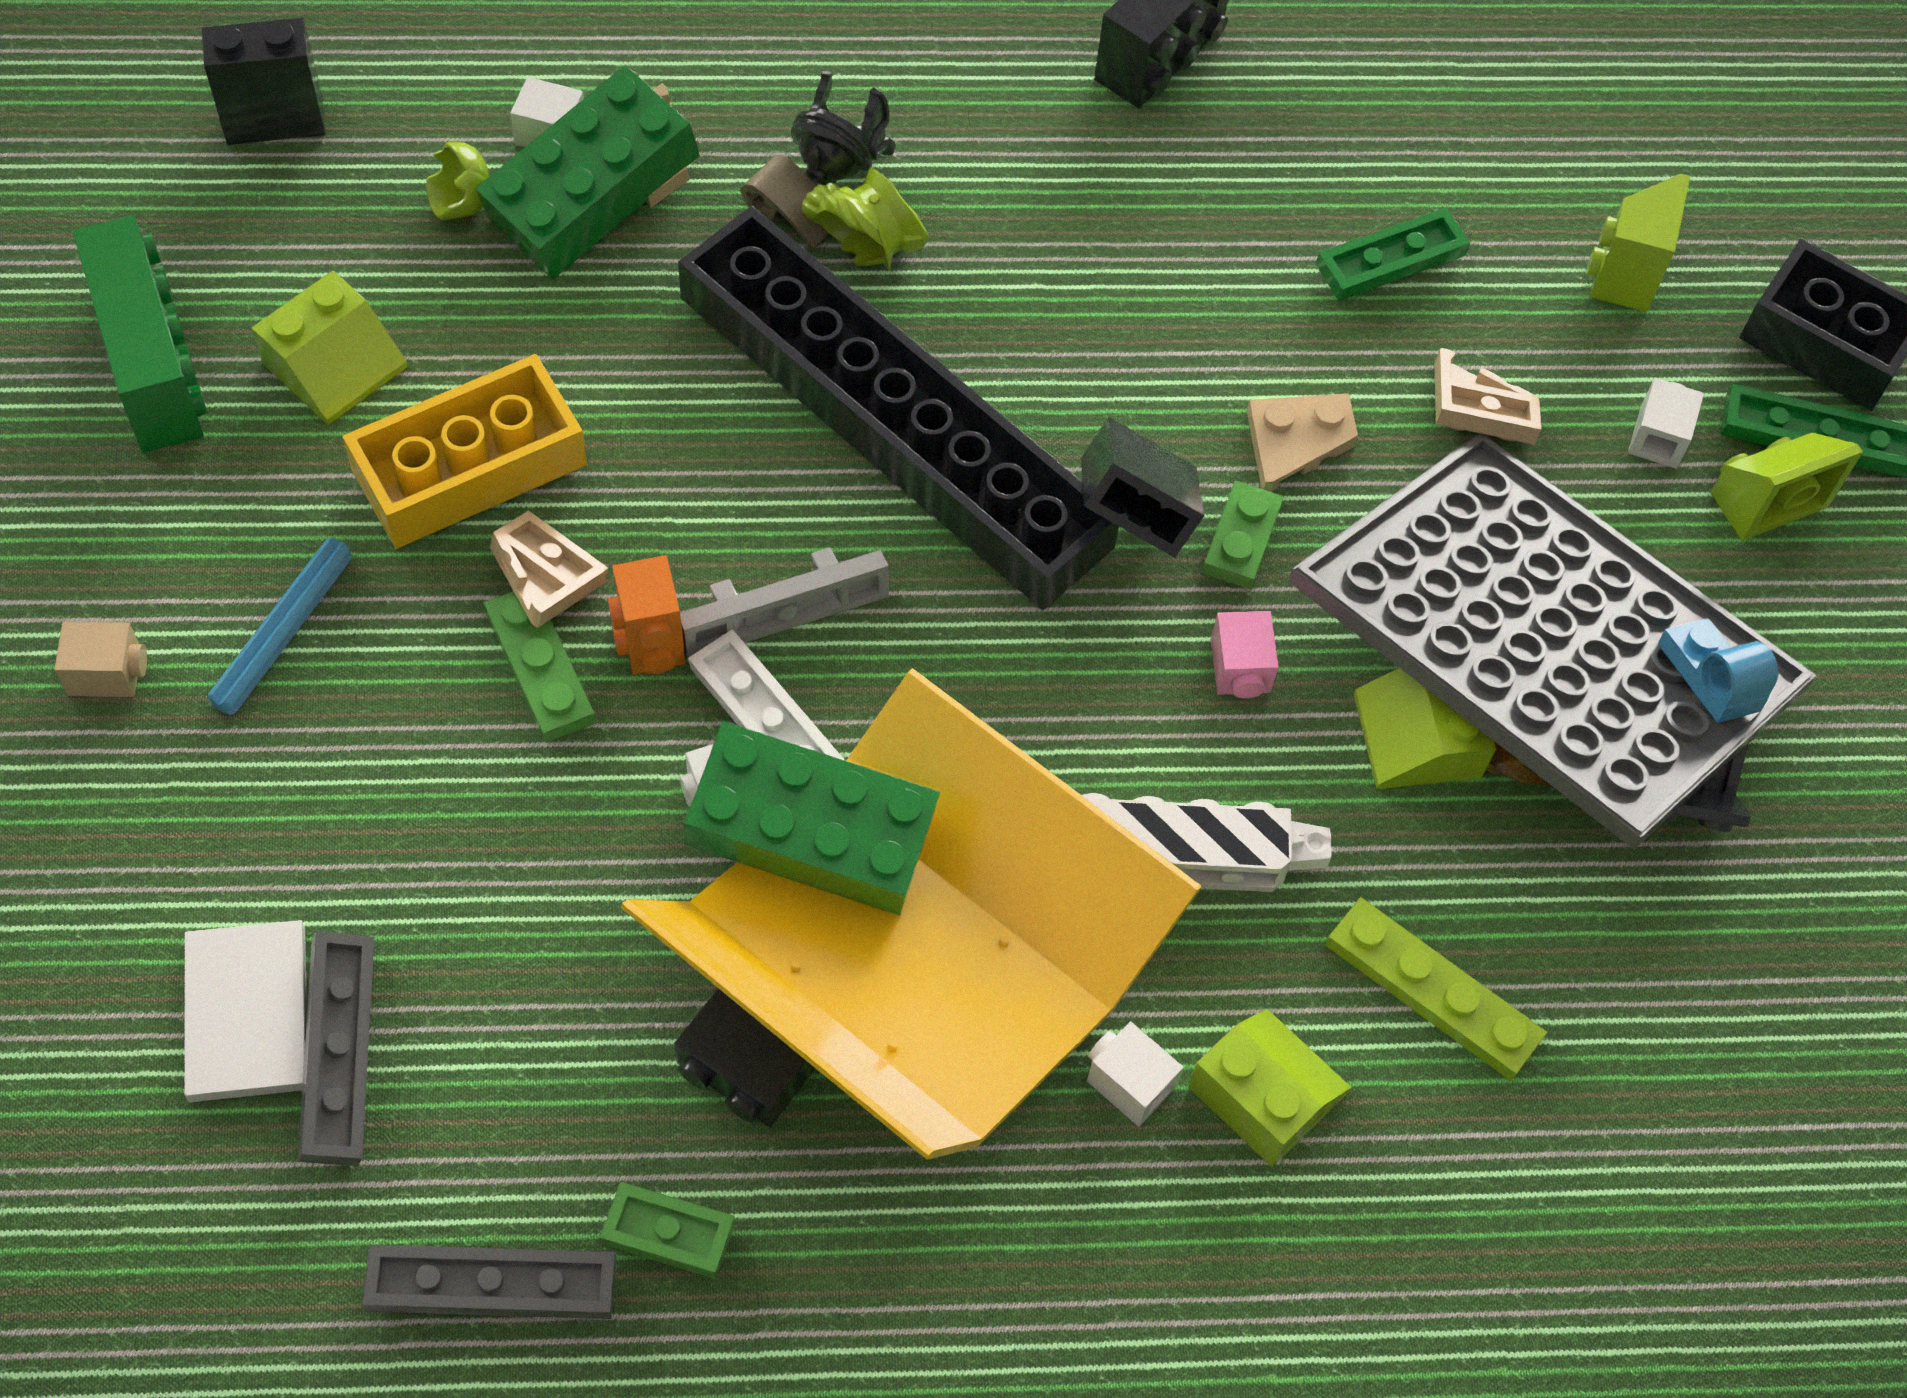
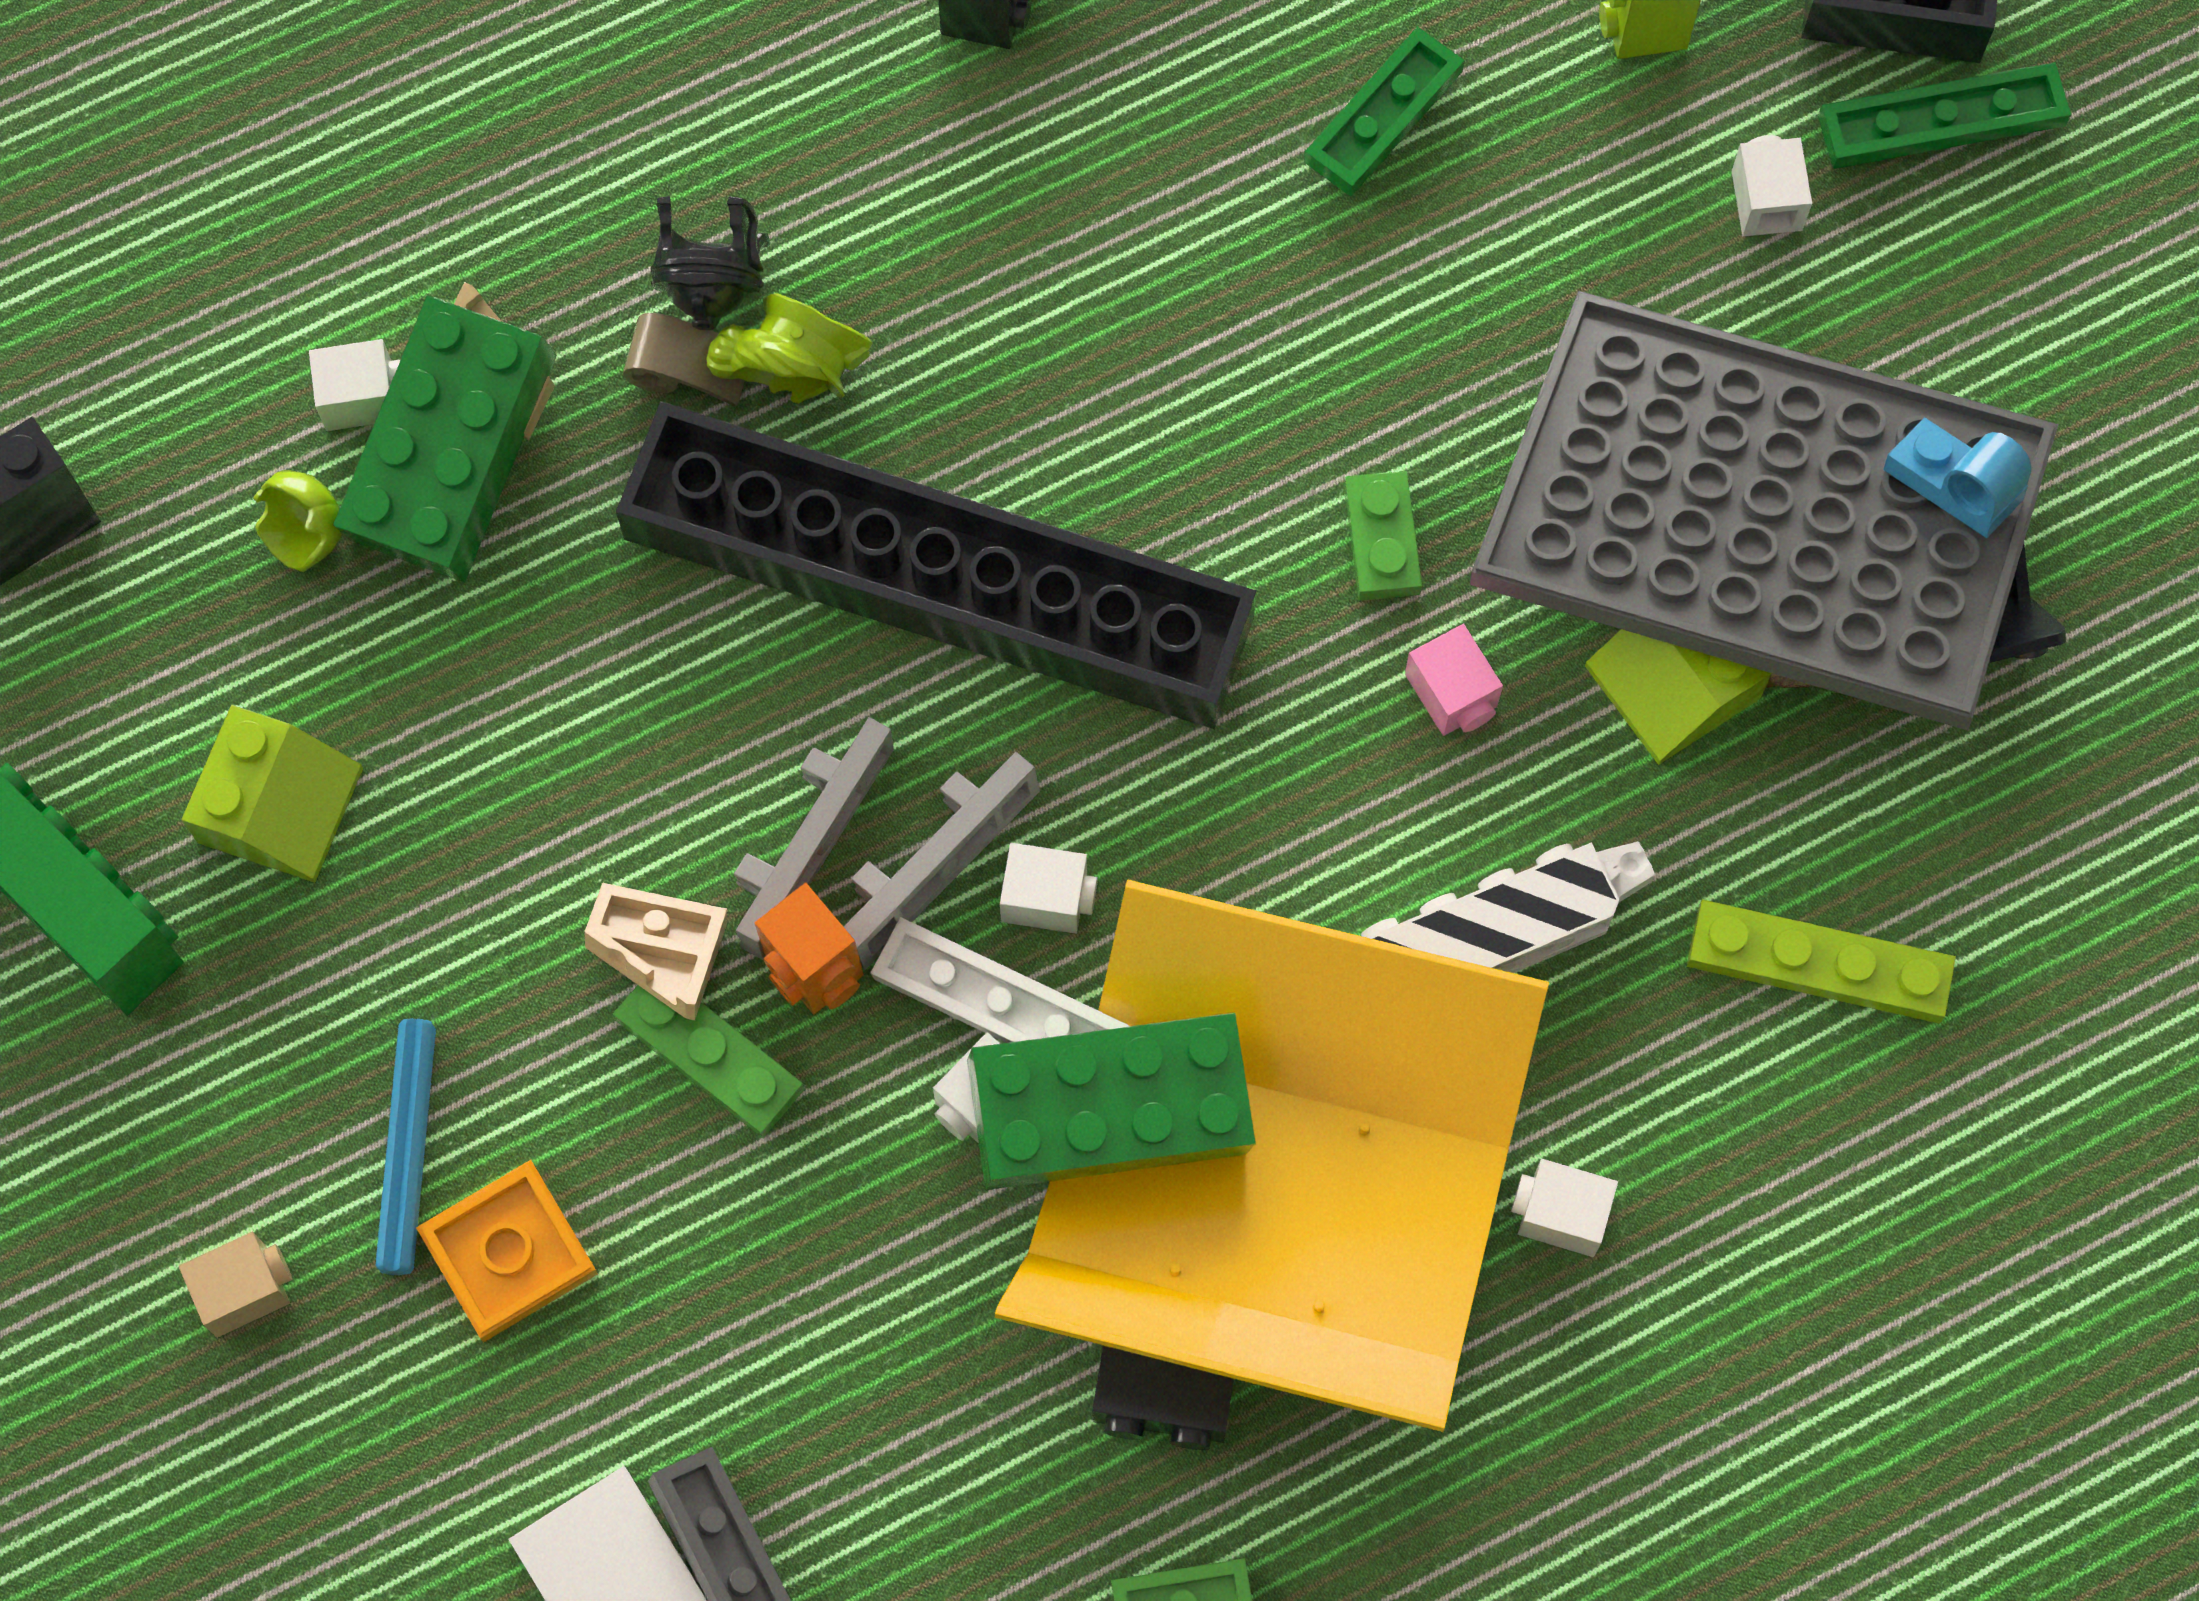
camera: 20 degrees left, 10 degrees up
yellow brick [342,354,587,550] -> none
black brick [1081,417,1205,558] -> none
lime slope [1188,1009,1352,1167] -> none
tan wing [1247,393,1358,492] -> none
tan wing [1434,348,1541,445] -> none
lime slope [1710,433,1863,541] -> none
none -> light orange tile [416,1160,598,1343]
none -> light grey hinge [734,717,894,960]
none -> white brick [1000,843,1098,934]

